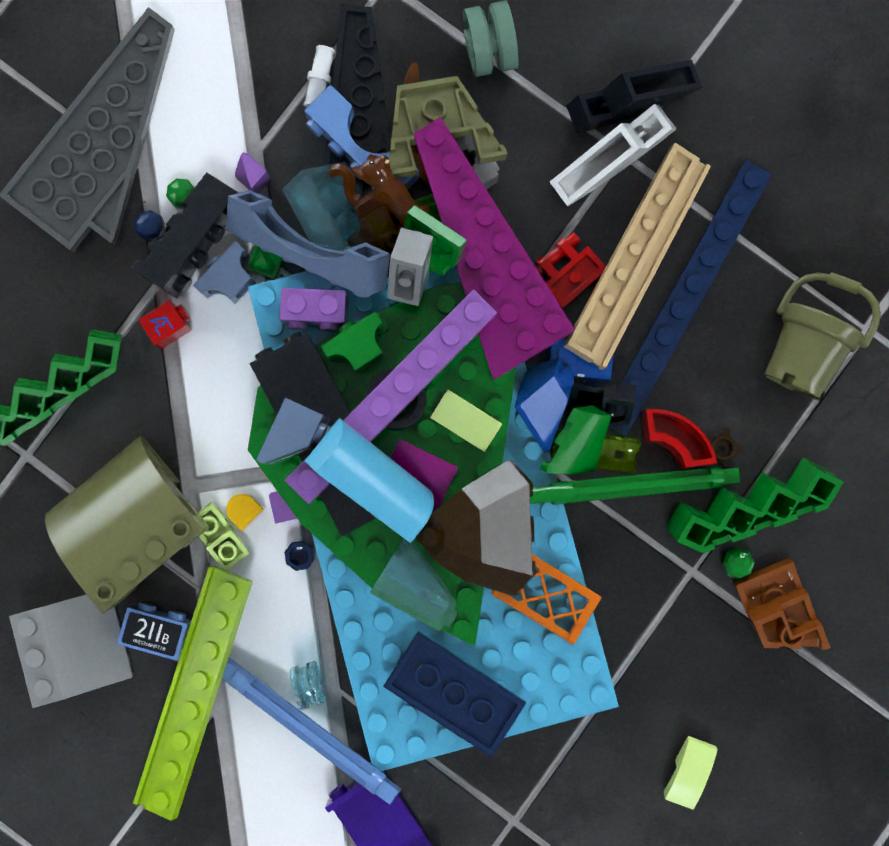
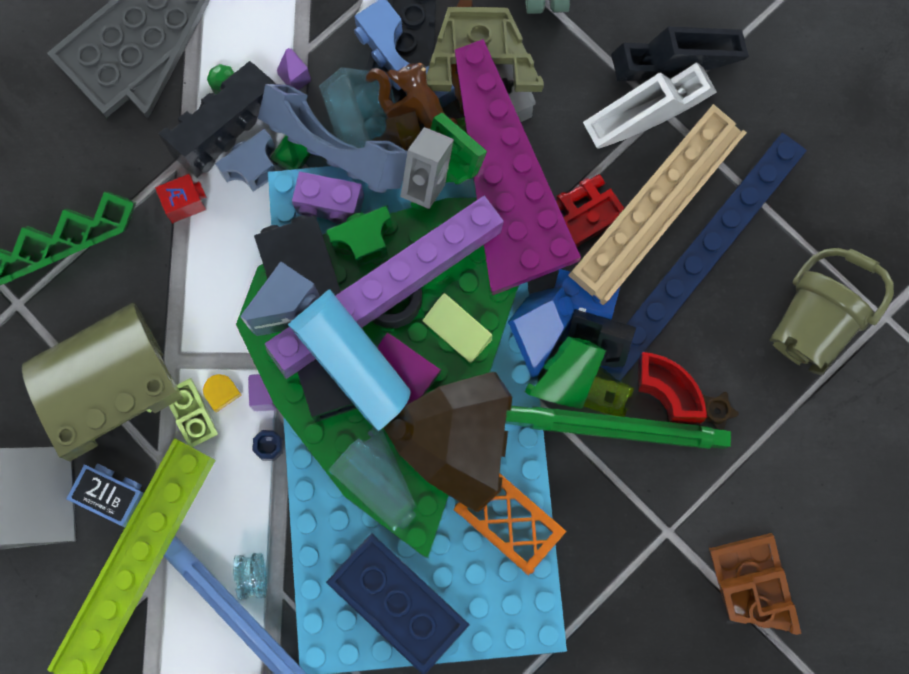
camera: 15 degrees right, 10 degrees down
dark blue tile [134,210,166,242] -> none
green brick [666,458,844,553] -> none
green tile [722,547,755,579] -> none

